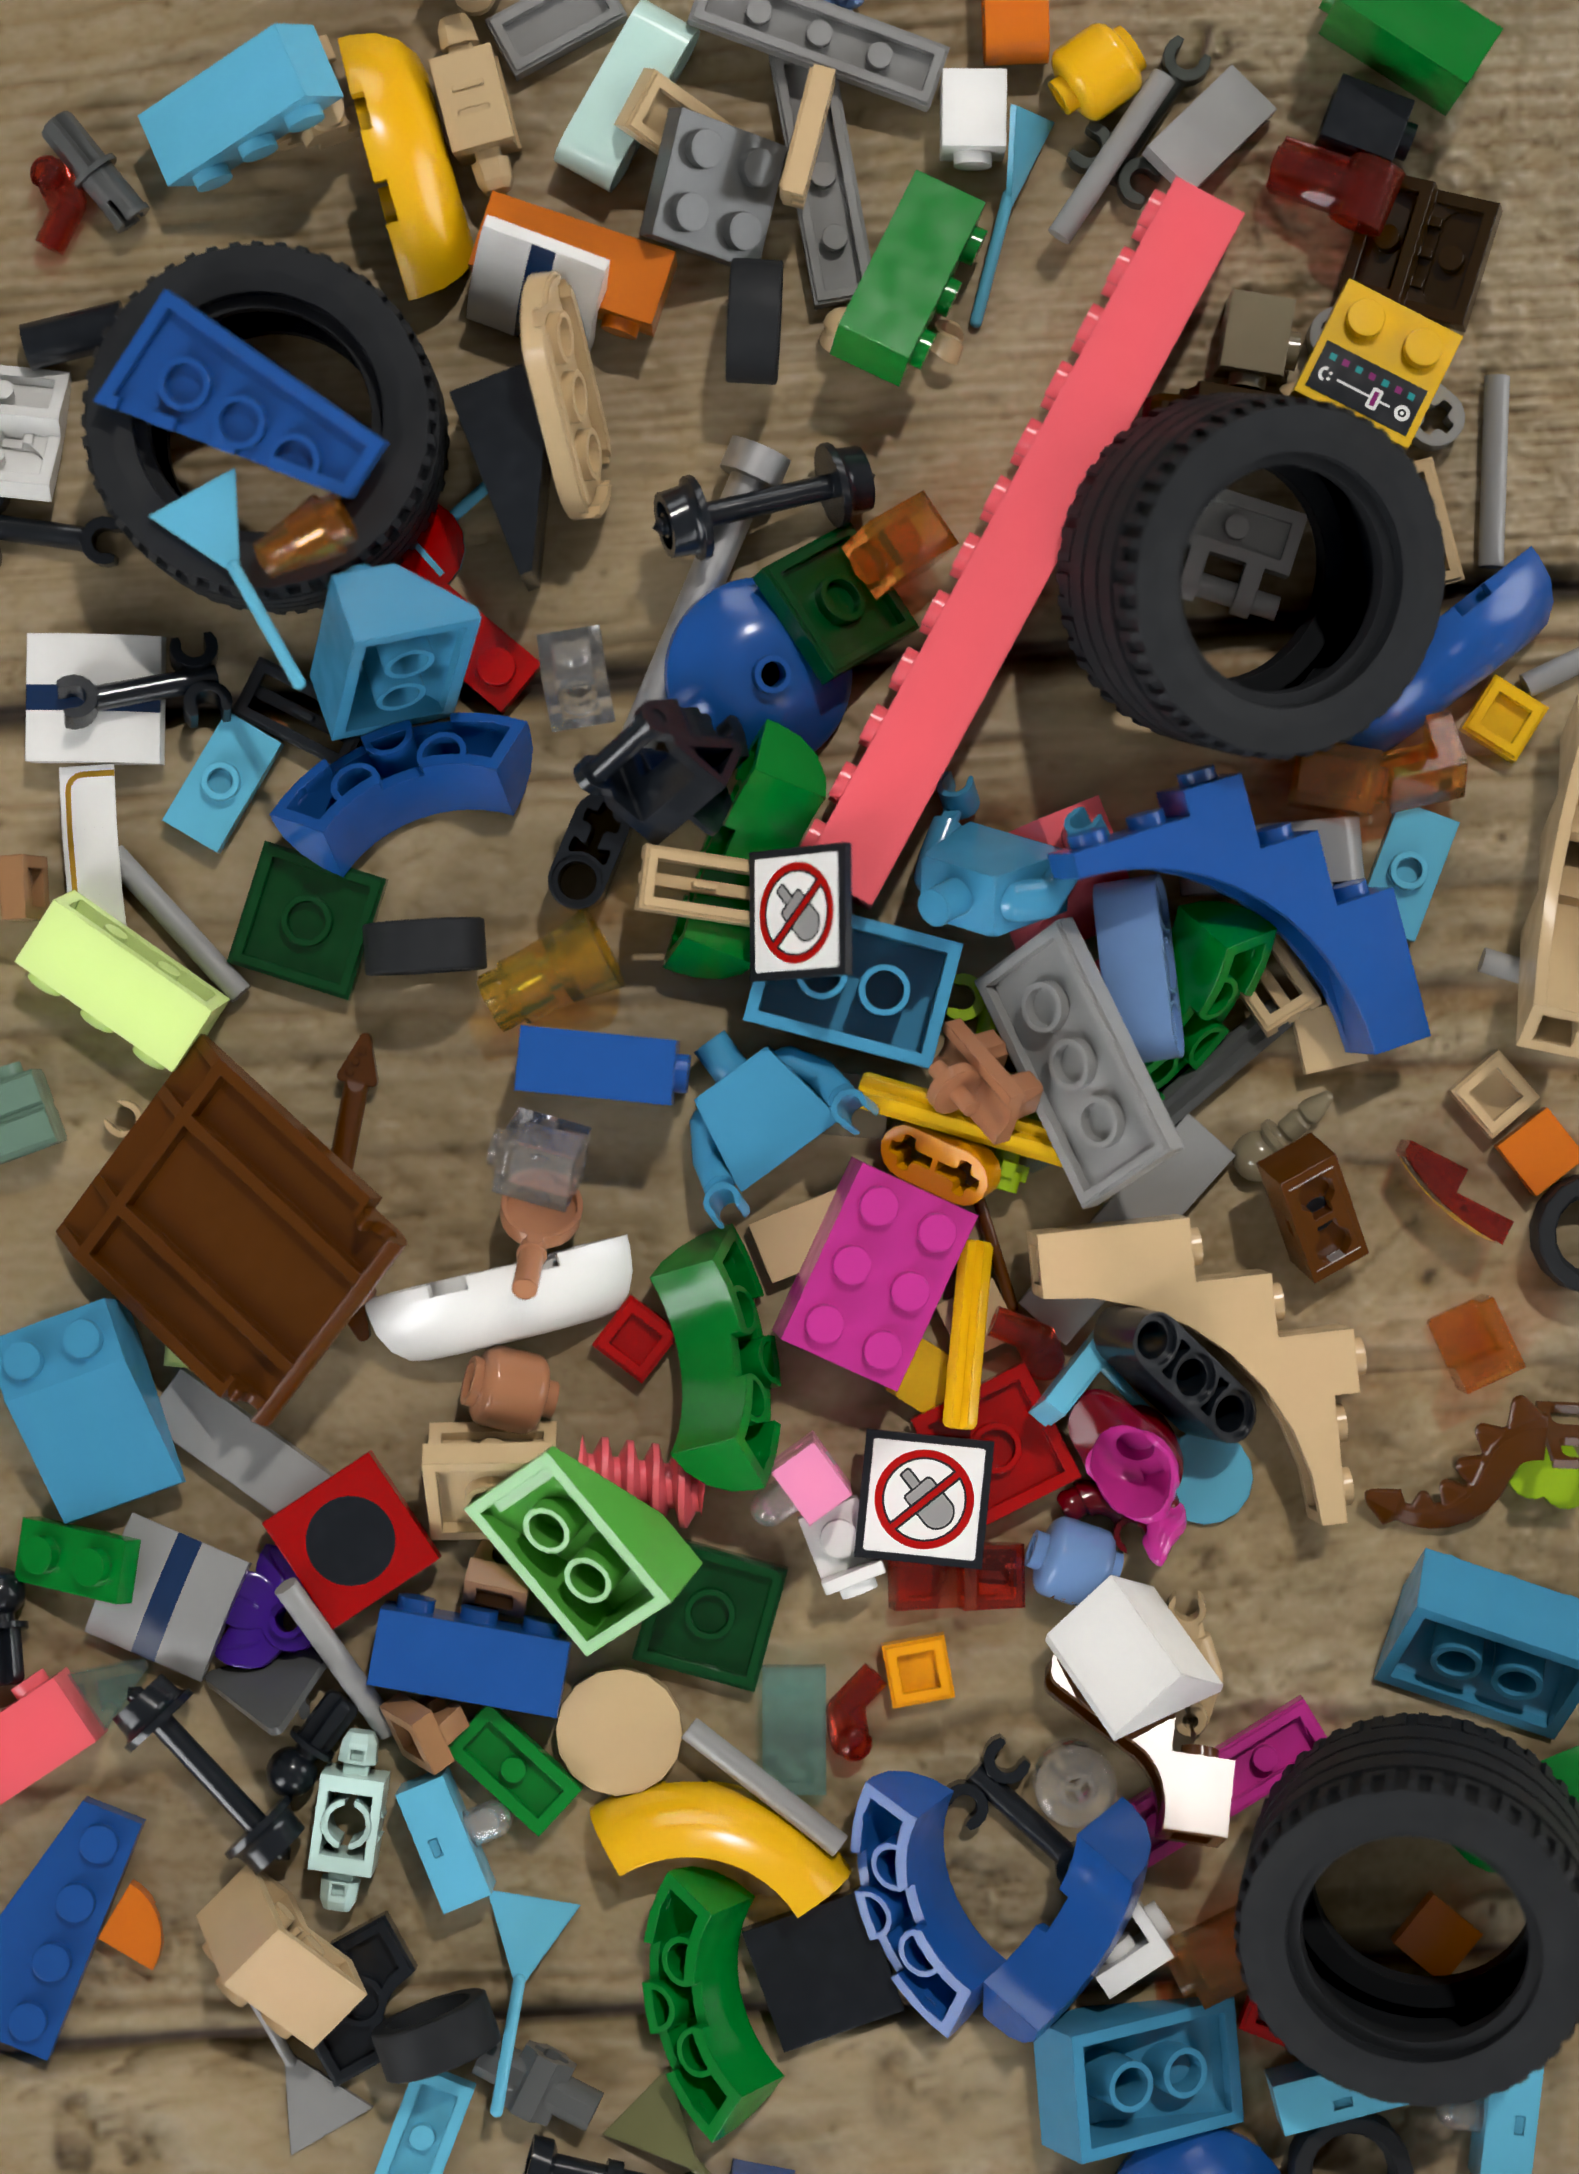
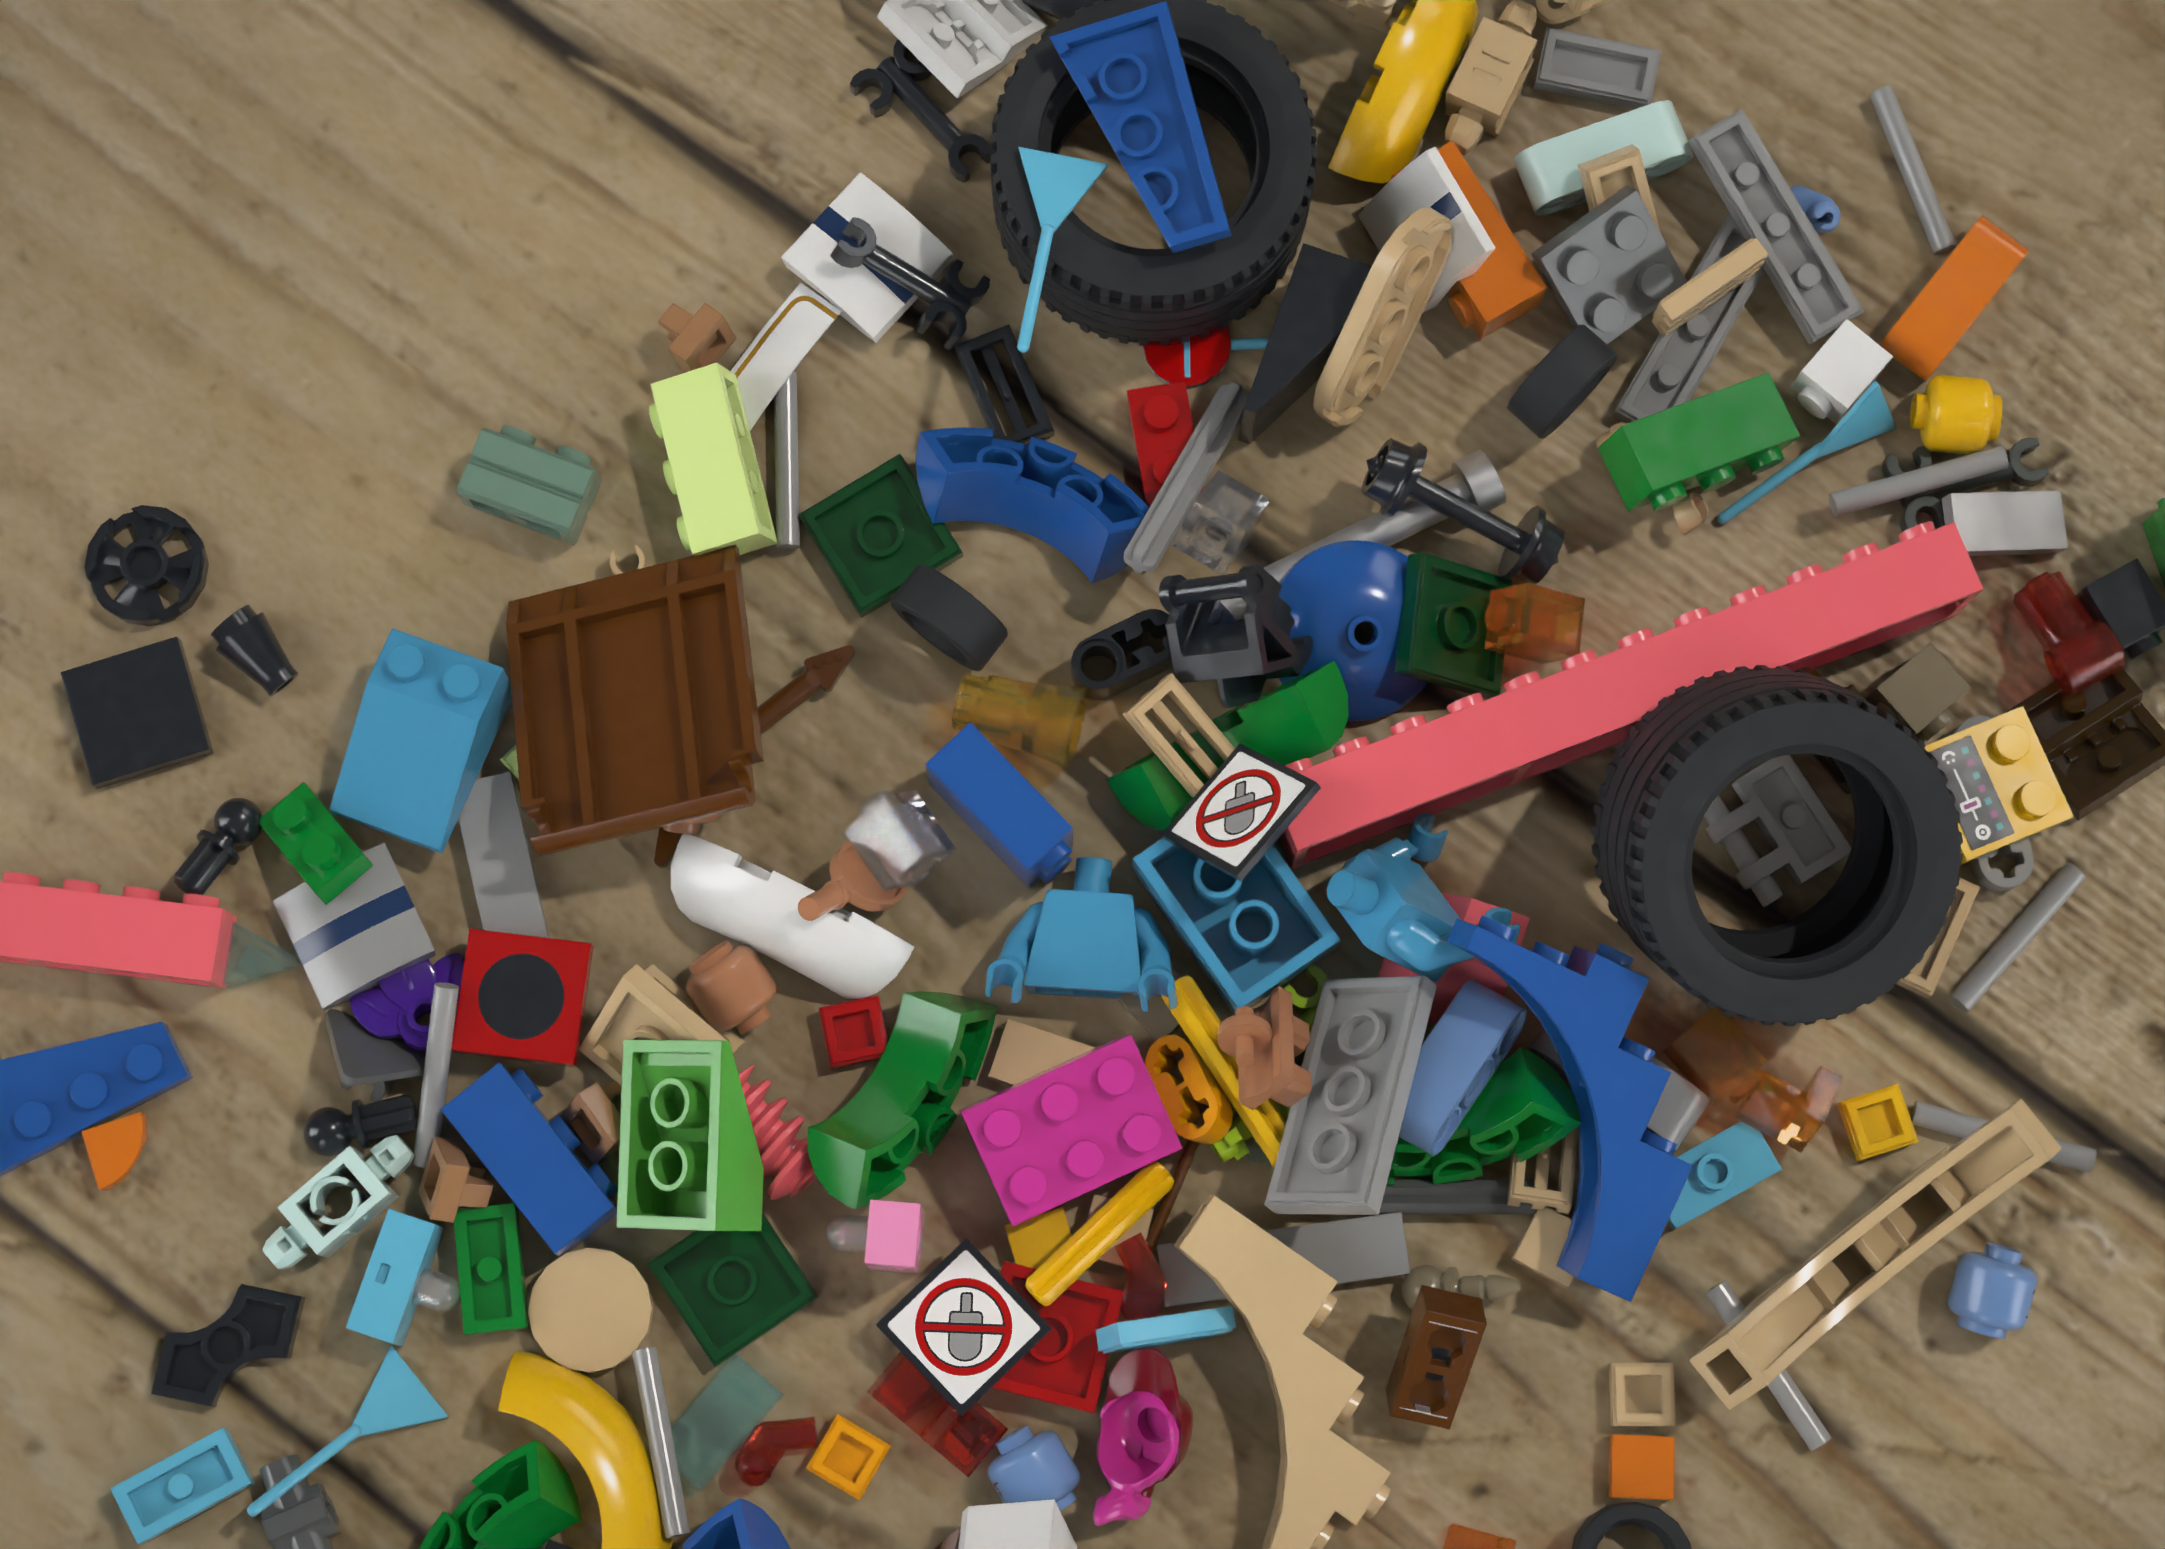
camera: 40 degrees right, 10 degrees down
black piece [112,1673,305,1874] -> none
medium azure plate [162,714,284,854] -> none
tan brick [196,1865,367,2049] -> none
light grey piece [251,2005,373,2155] -> none
clear orange cone [253,492,358,578] -> none
dark azure slope [310,563,481,741] -> none
black tyre [372,1988,501,2084] -> none
white bracket [798,1494,886,1599] -> none
dark red arm [1056,1480,1147,1554] -> none
black beam [1093,1304,1257,1443] -> none
medium azure piece [1101,1362,1253,1525] -> none
blue brick [1346,546,1554,754] -> none
clear red slope [1395,1139,1514,1244] -> none
none -> light grey axle [1123,382,1249,575]

